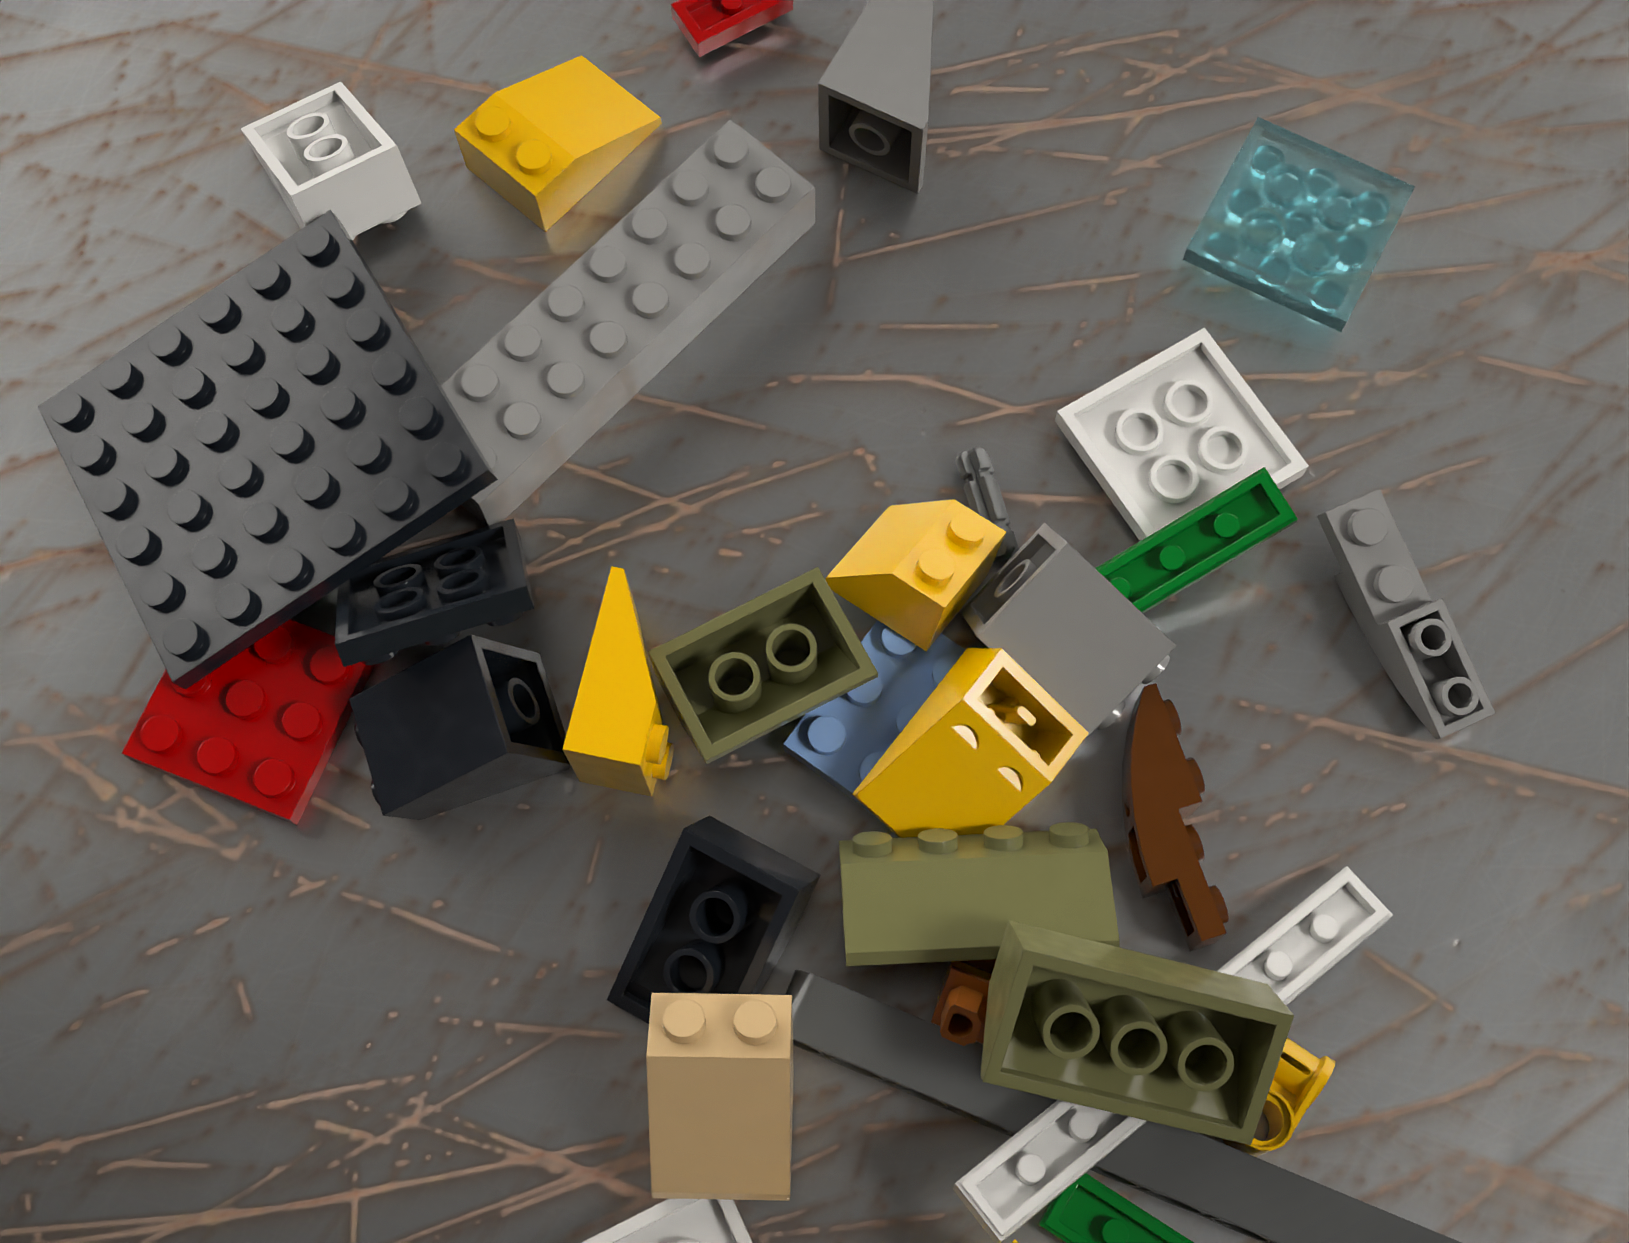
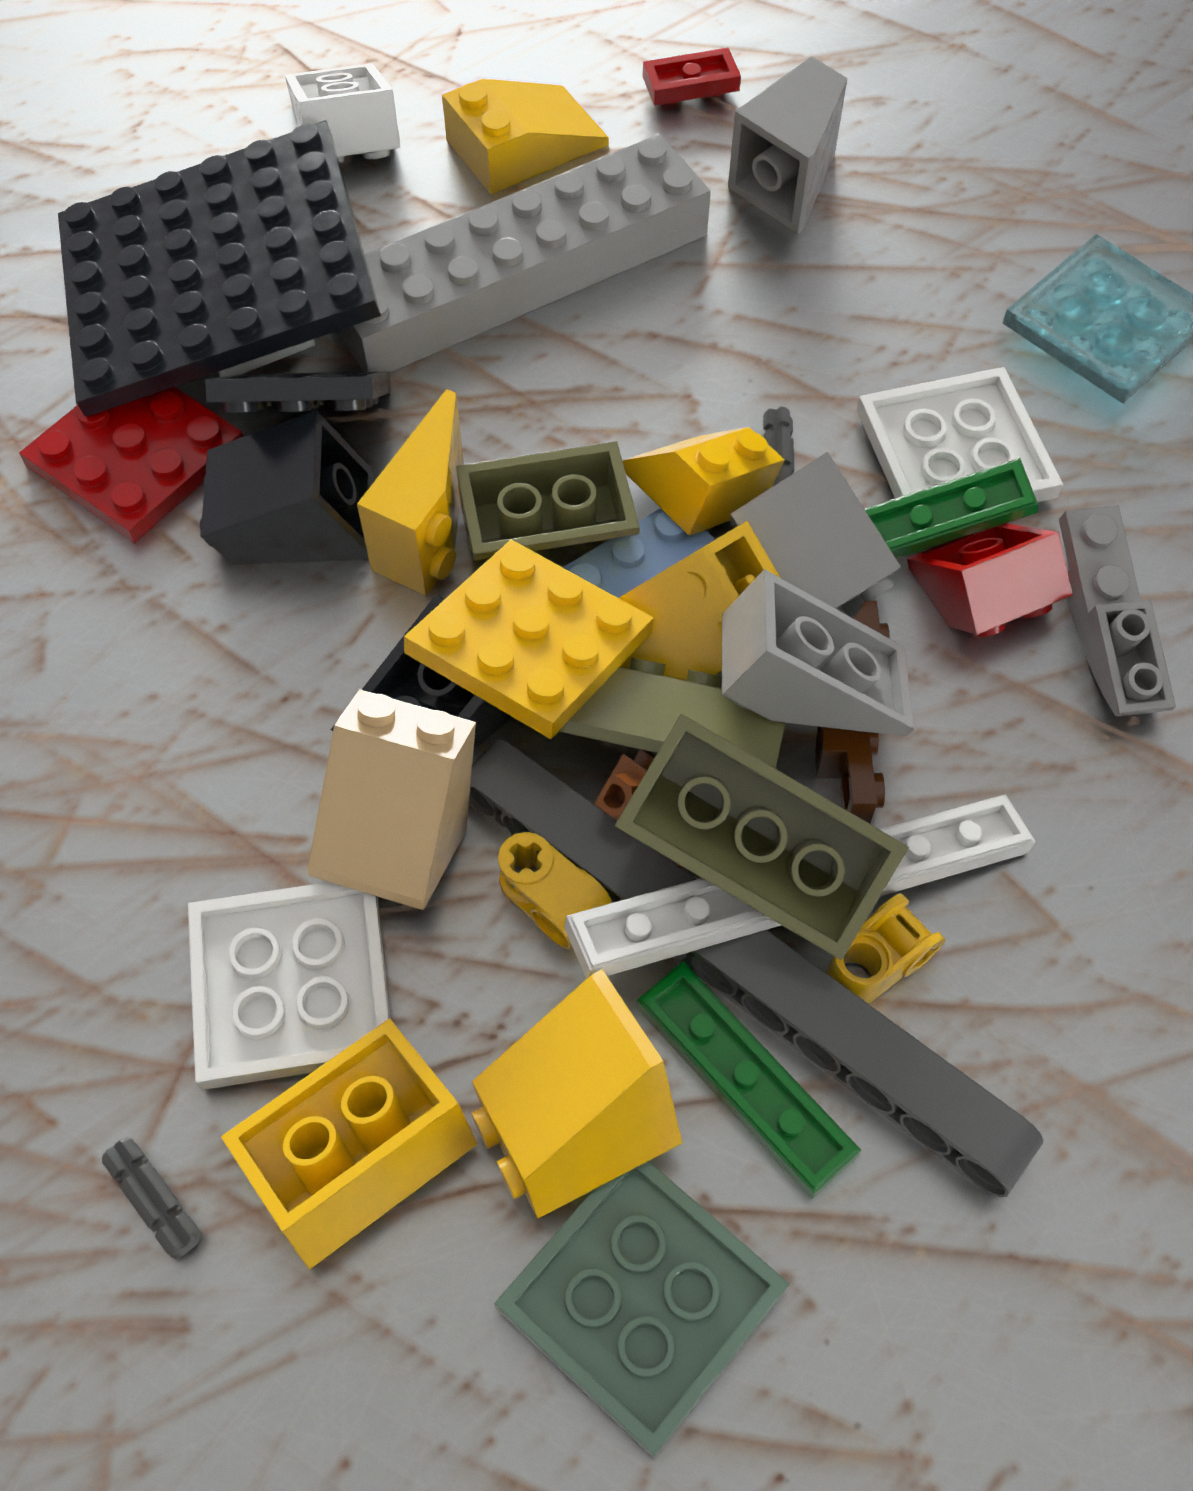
camera: 15 degrees right, 10 degrees down
none -> yellow plate [404,540,654,739]
none -> yellow piece [498,832,612,950]
none -> light grey slope [722,569,914,736]
none -> slope [906,523,1073,637]

